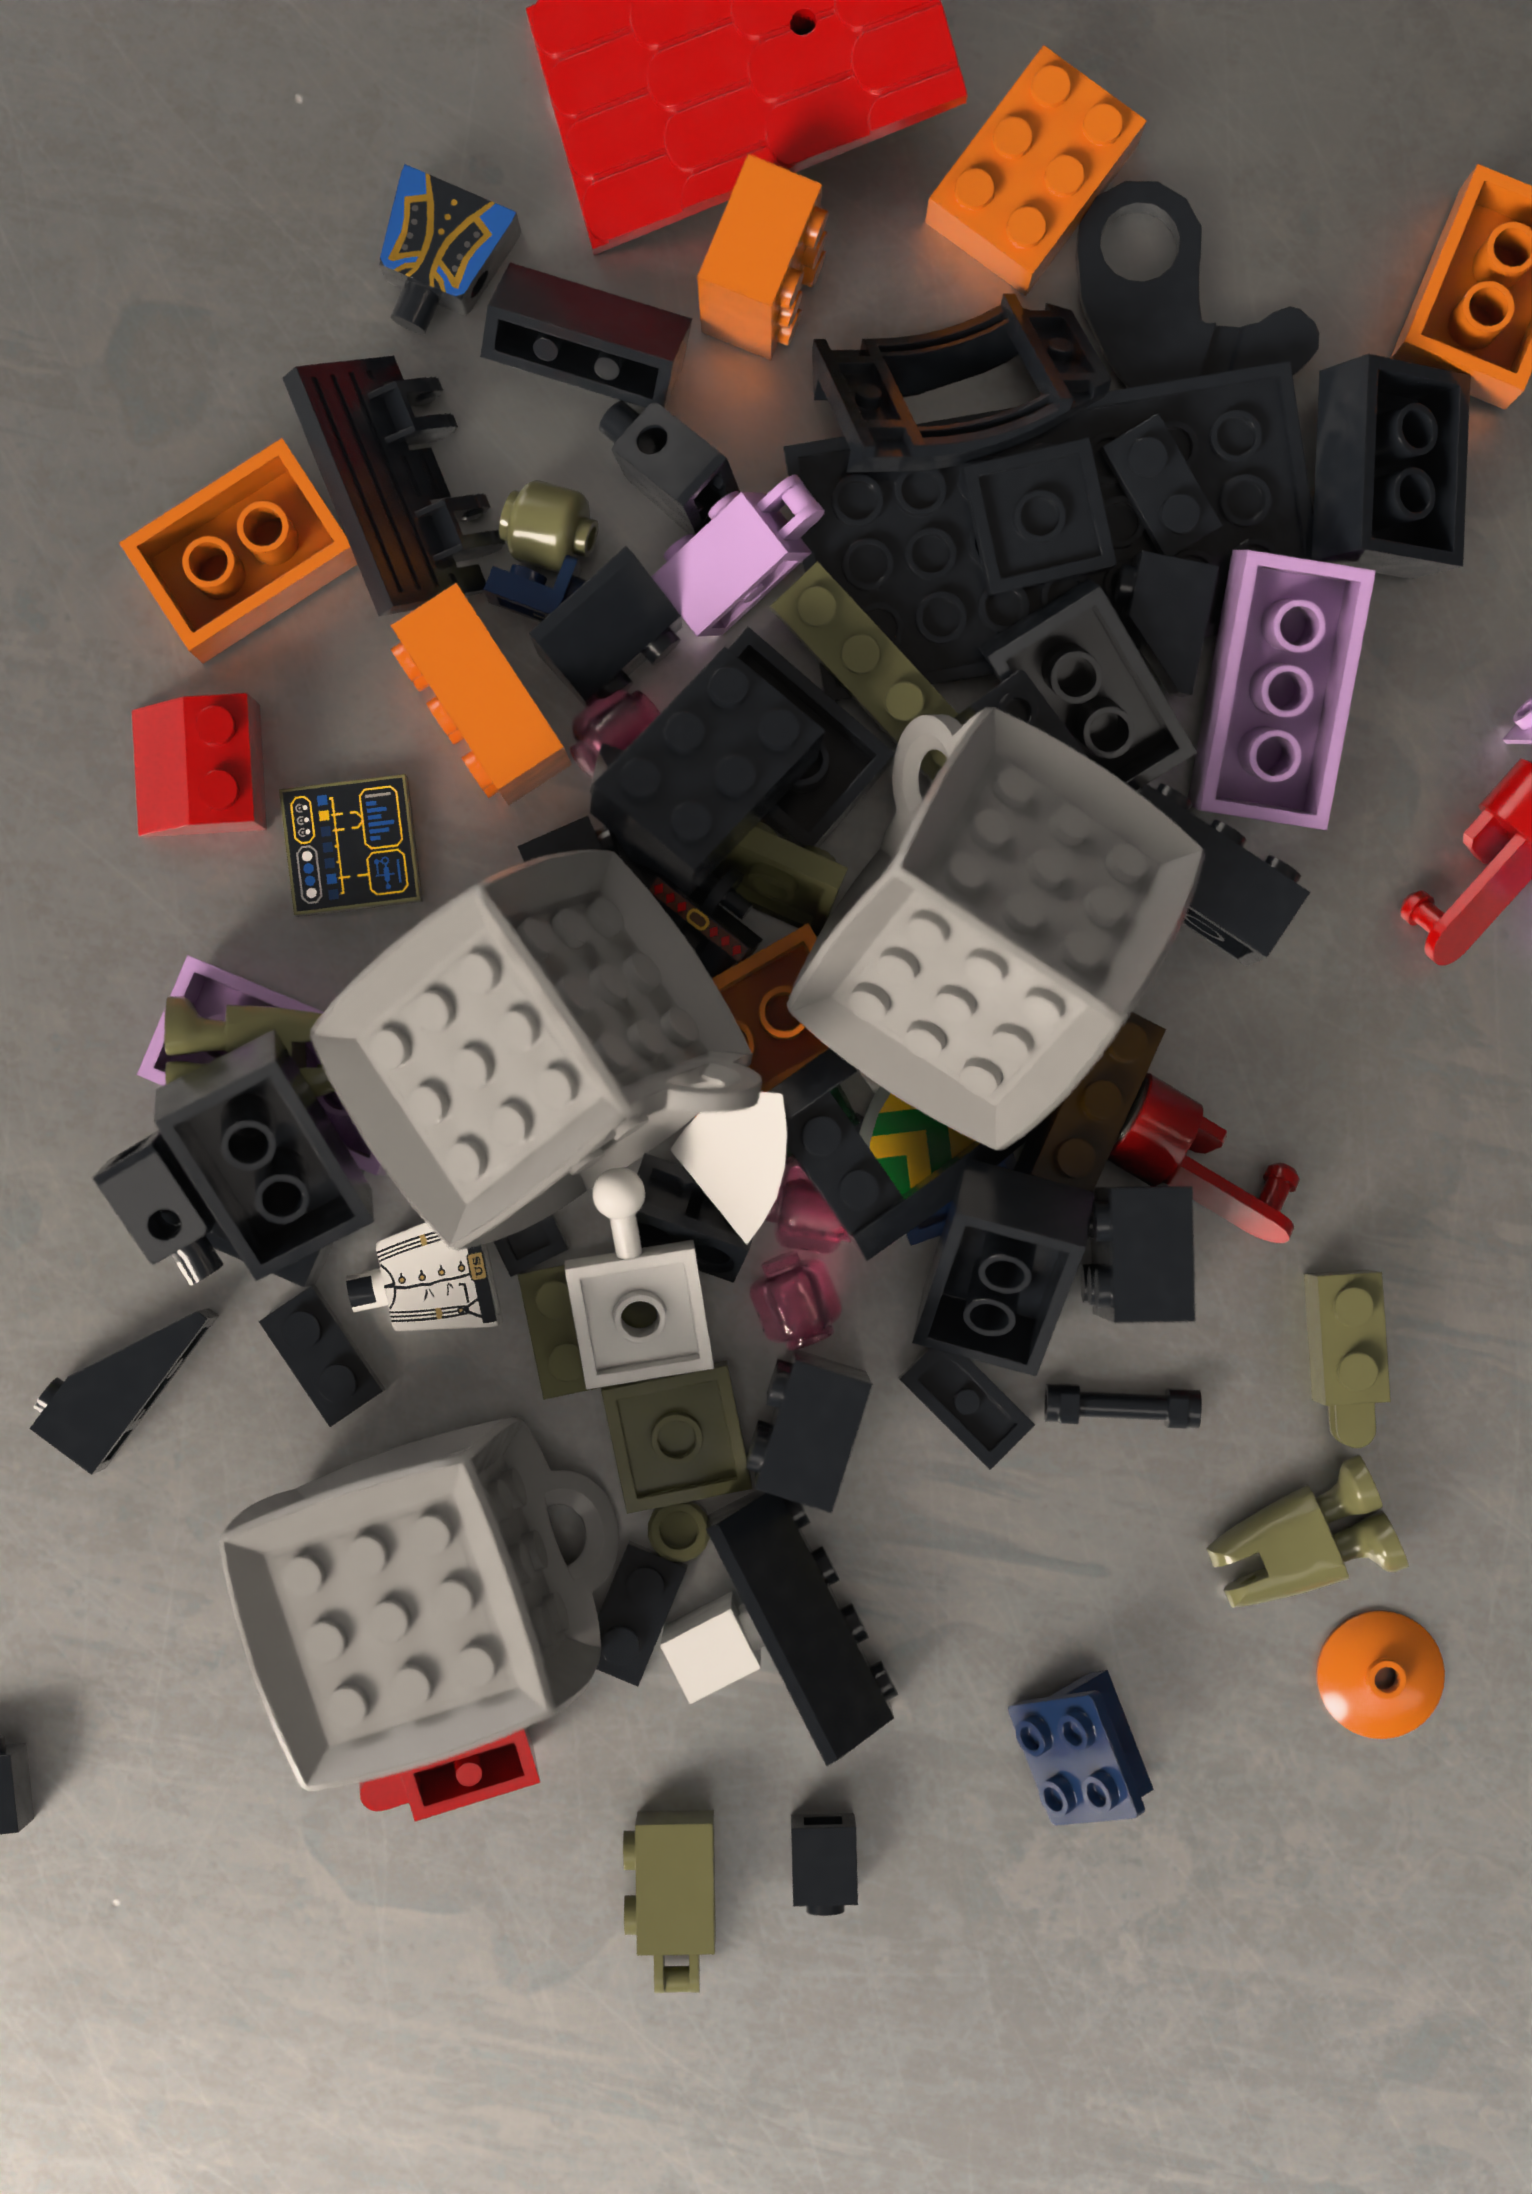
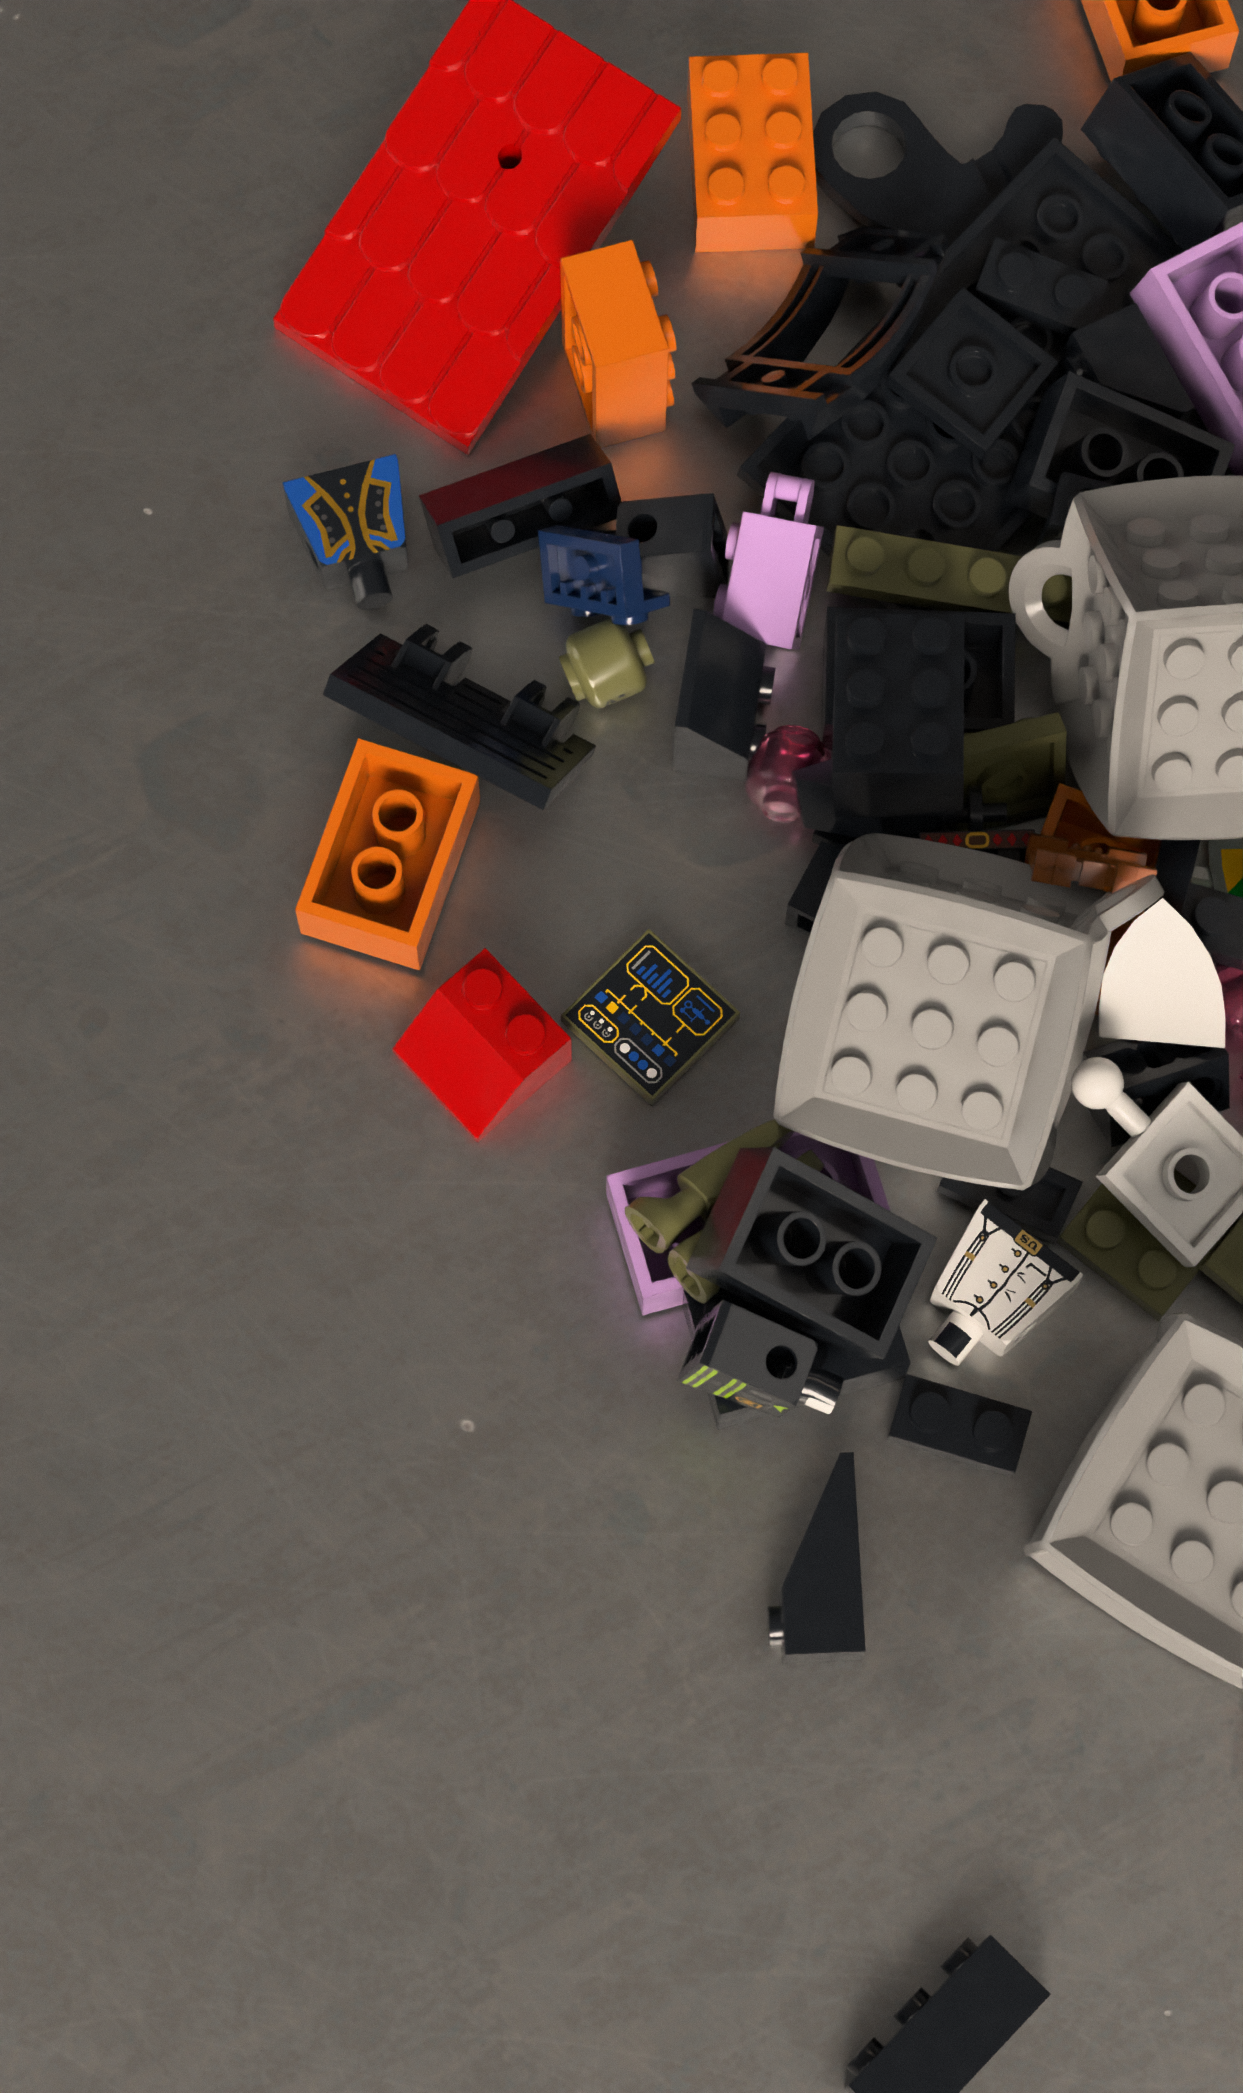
camera: 40 degrees left, 15 degrees down
orange brick [390,583,572,805] -> none
dark blue bracket [484,555,587,623] -> none
none -> dark blue bracket [538,525,670,625]
none -> dark orange piece [1024,832,1157,894]

